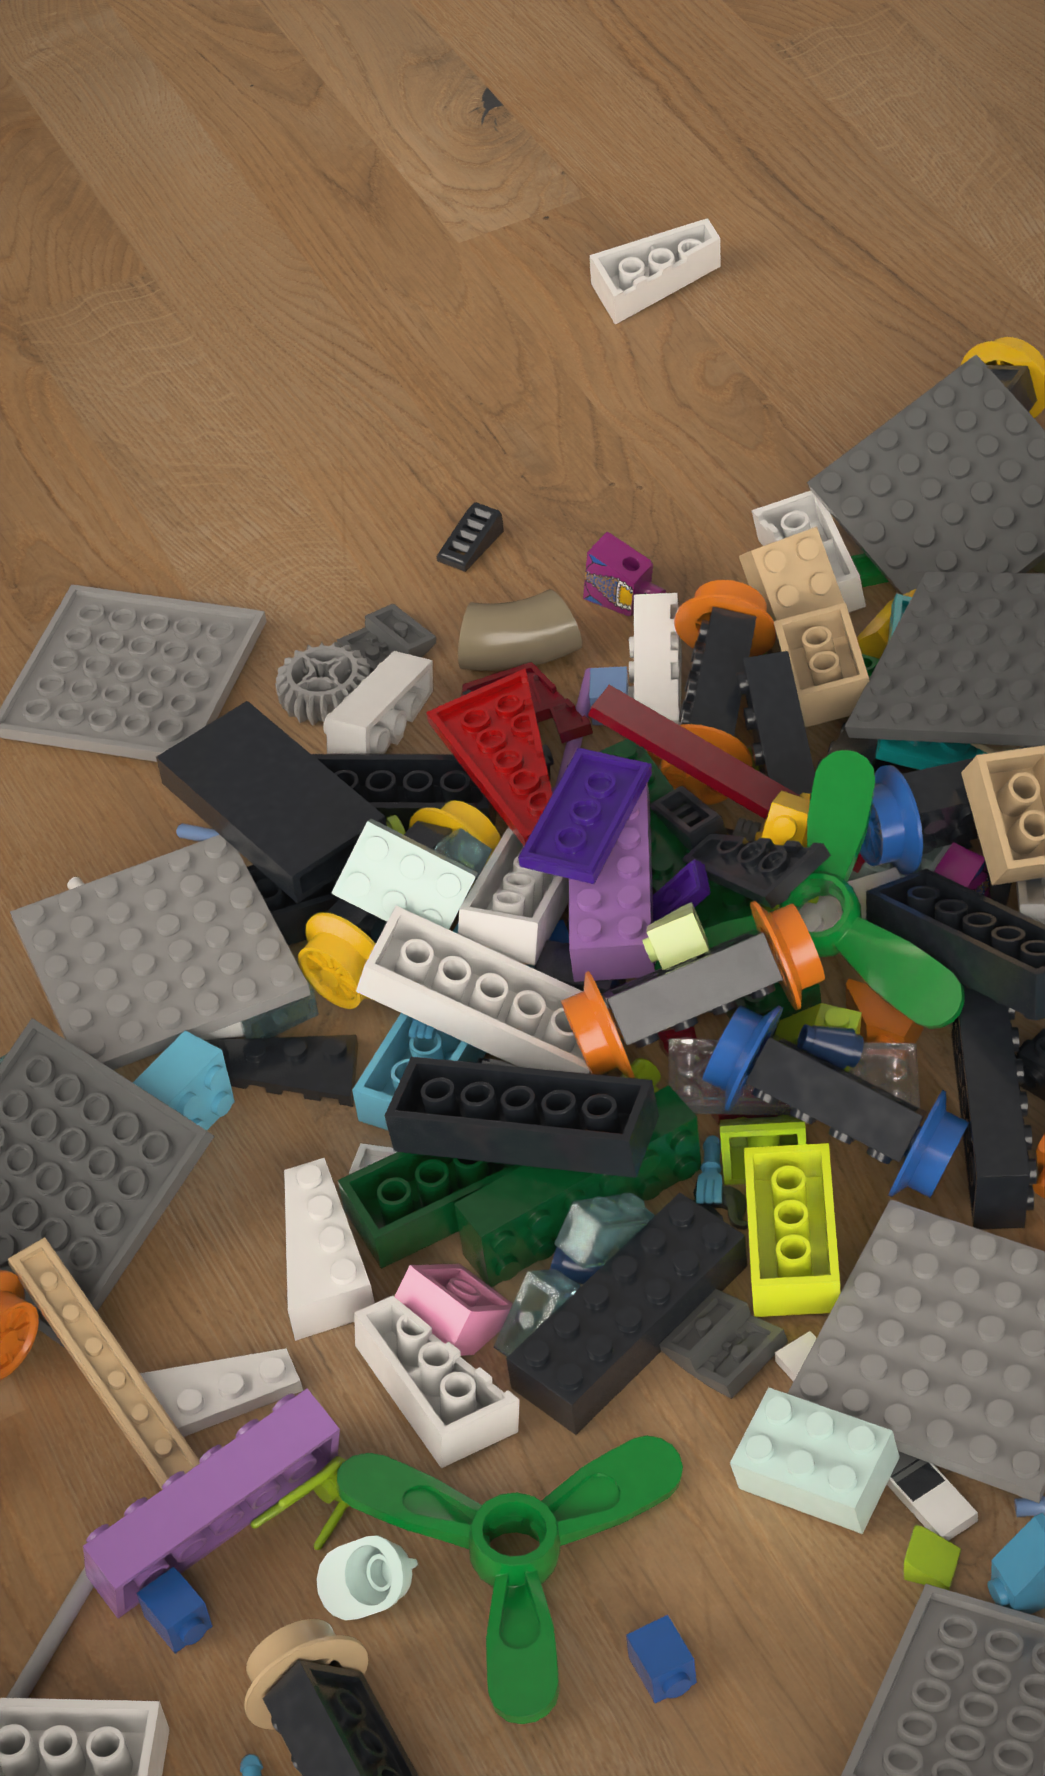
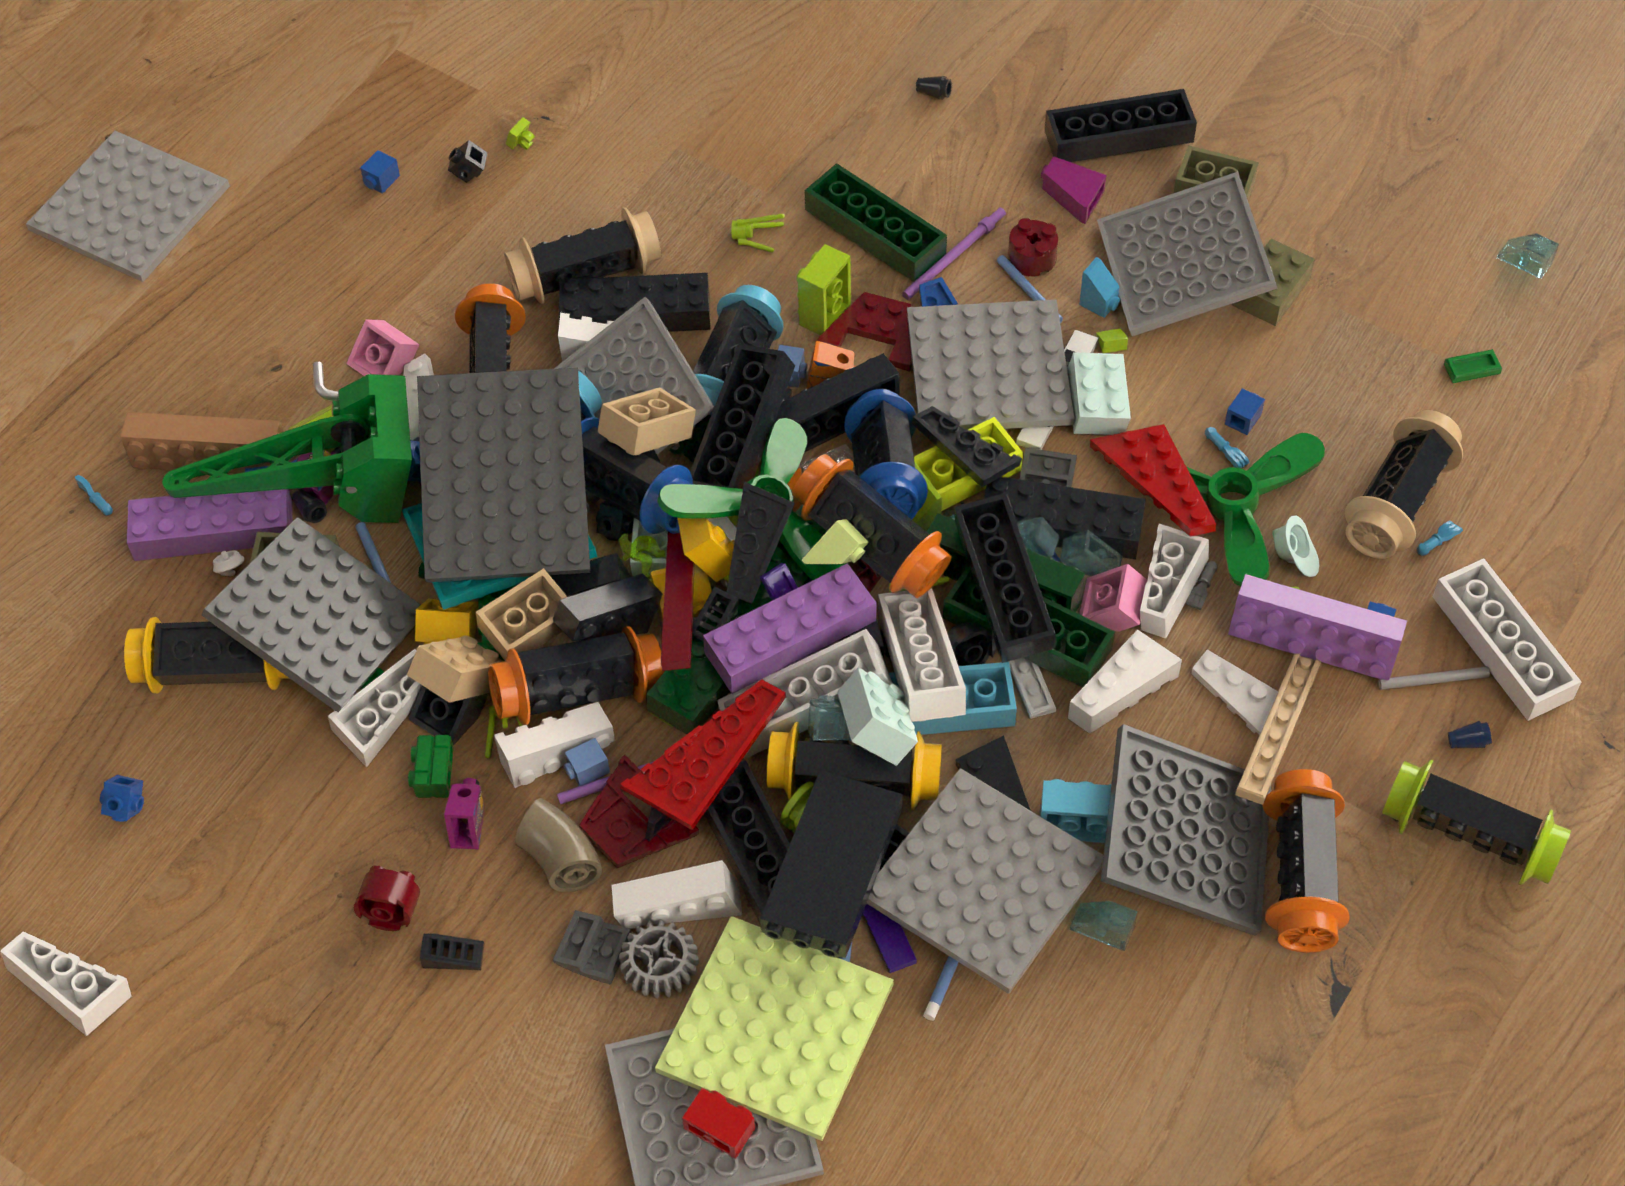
camera: 125 degrees left, 10 degrees up
dark purple tile [518,748,652,884] -> none
dark blue cone [797,1024,864,1069] -> none
none -> blue brick [100,775,144,821]
none -> dark red brick [353,865,420,931]
none -> green brick [408,735,454,798]
none -> yellowish green plate [655,916,894,1141]
none -> red brick [682,1088,755,1159]
none -> black wing [912,406,1022,487]
none -> red wing [1090,424,1216,537]
none -> dark grey piece [1186,561,1218,610]
none -> dark azure piece [1205,427,1249,468]

